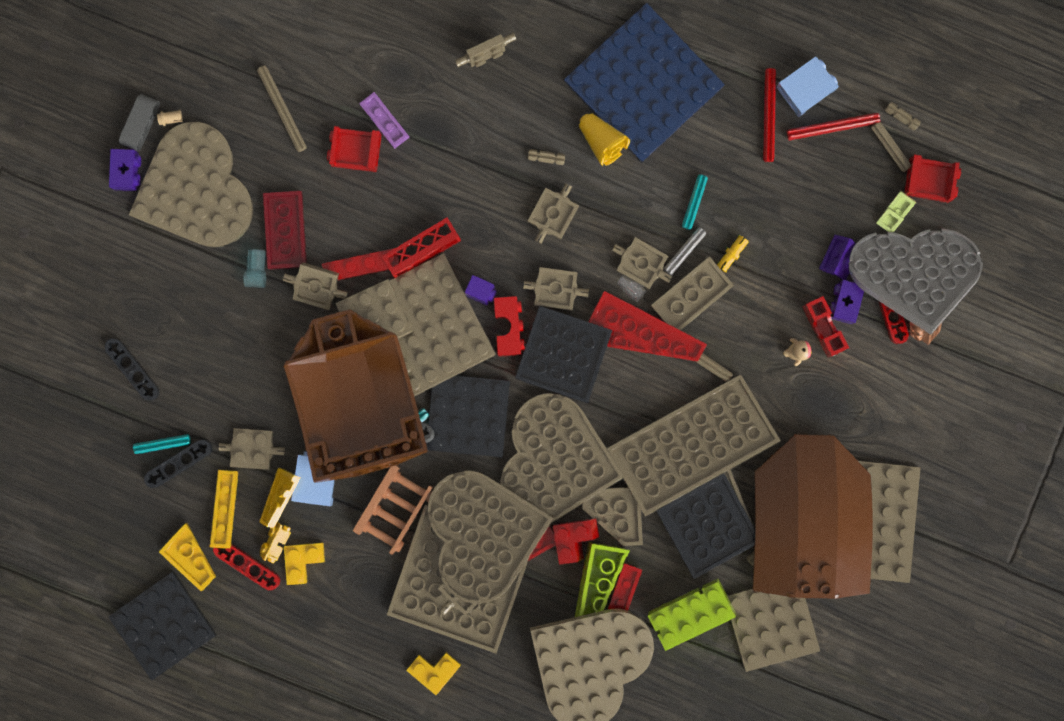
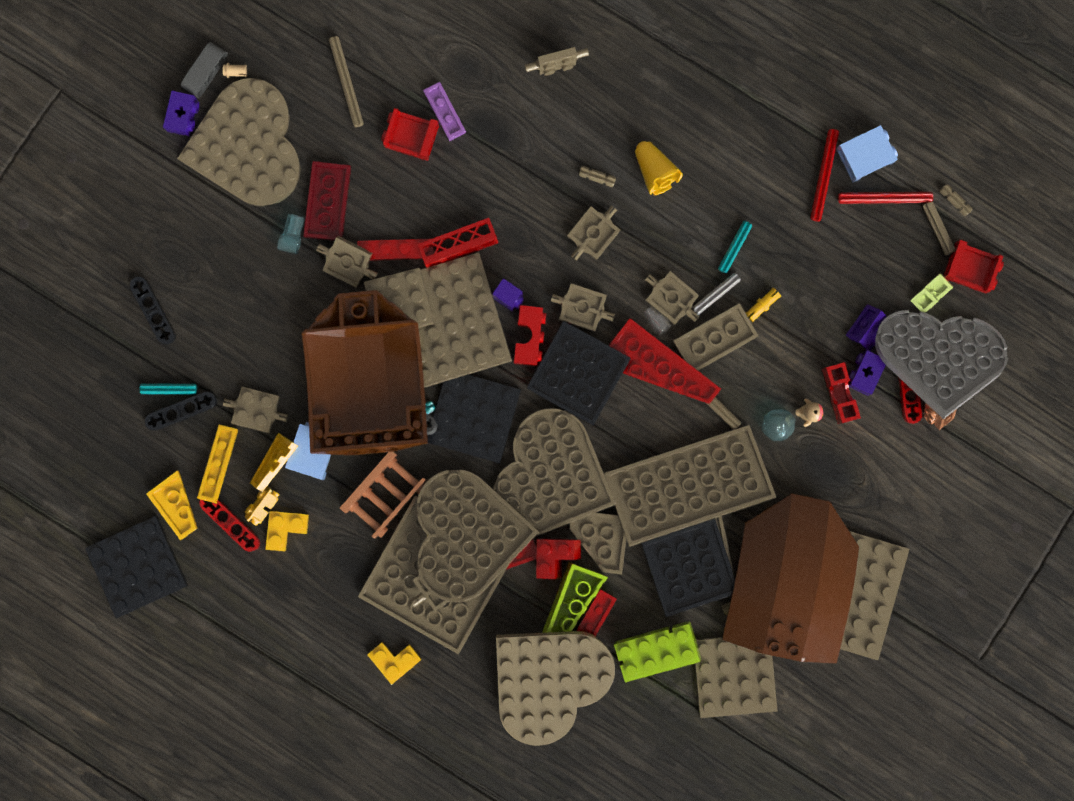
camera: 10 degrees right, 0 degrees up
dark blue plate [564,3,725,163] -> none
none -> clear light blue hair [762,409,796,441]

